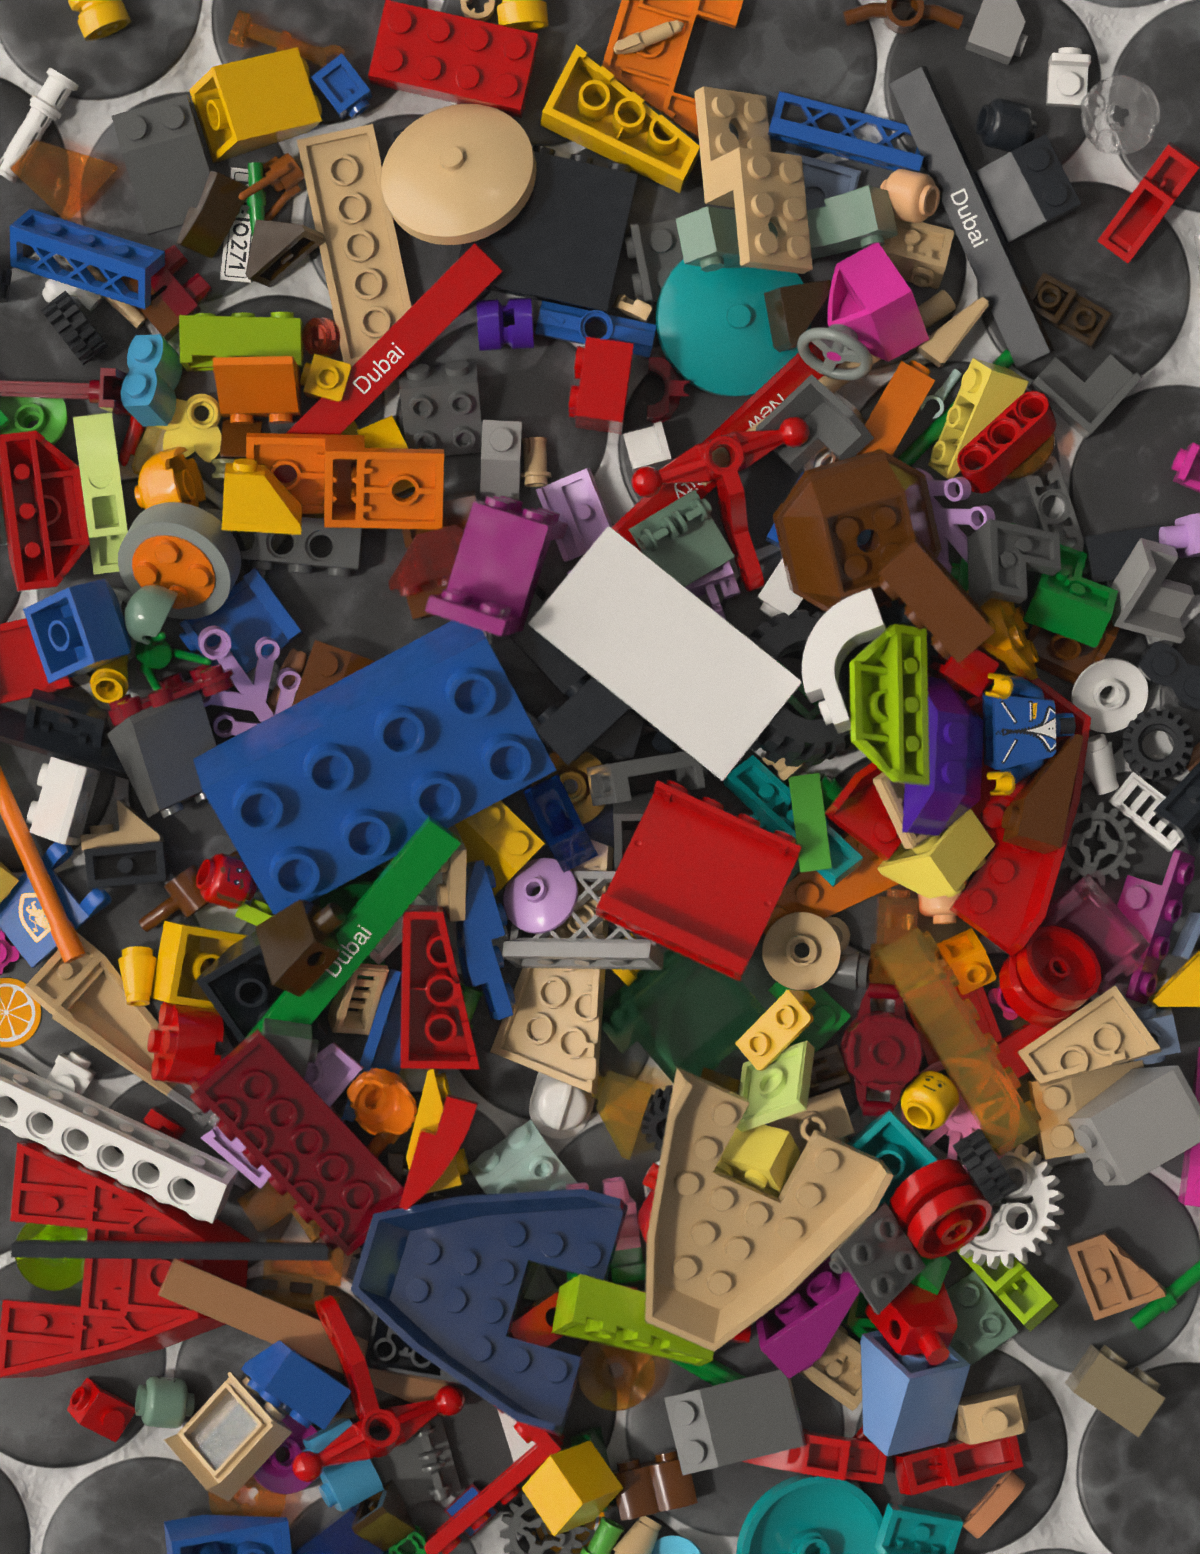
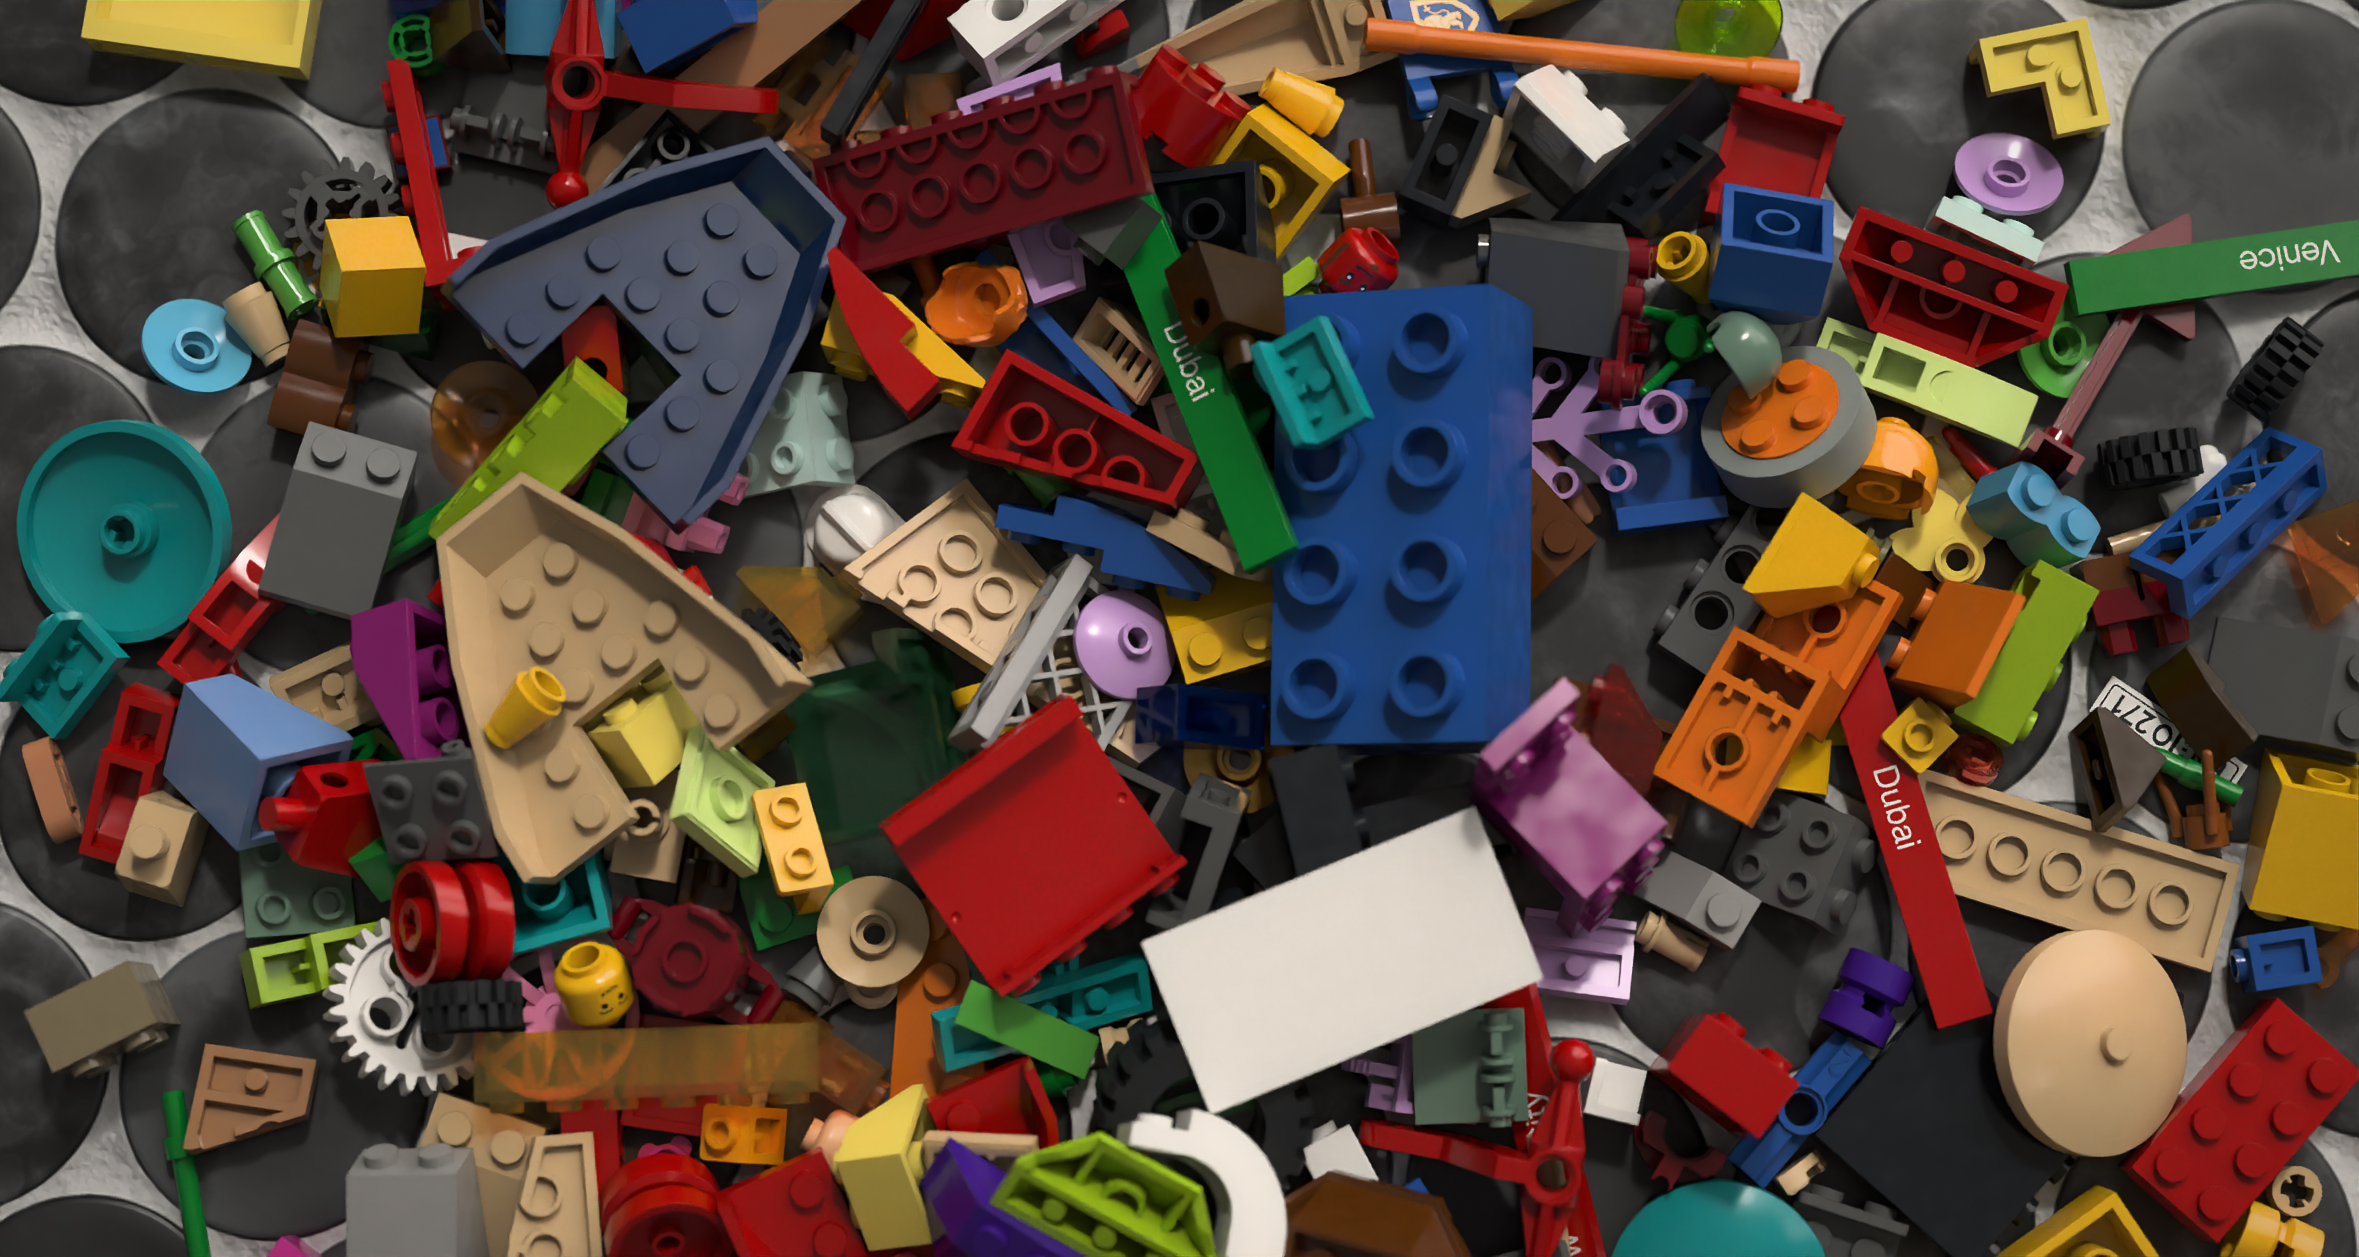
camera: 115 degrees right, 5 degrees down
none -> yellow cone [484,667,566,749]
none -> teal bracket [1249,315,1375,450]

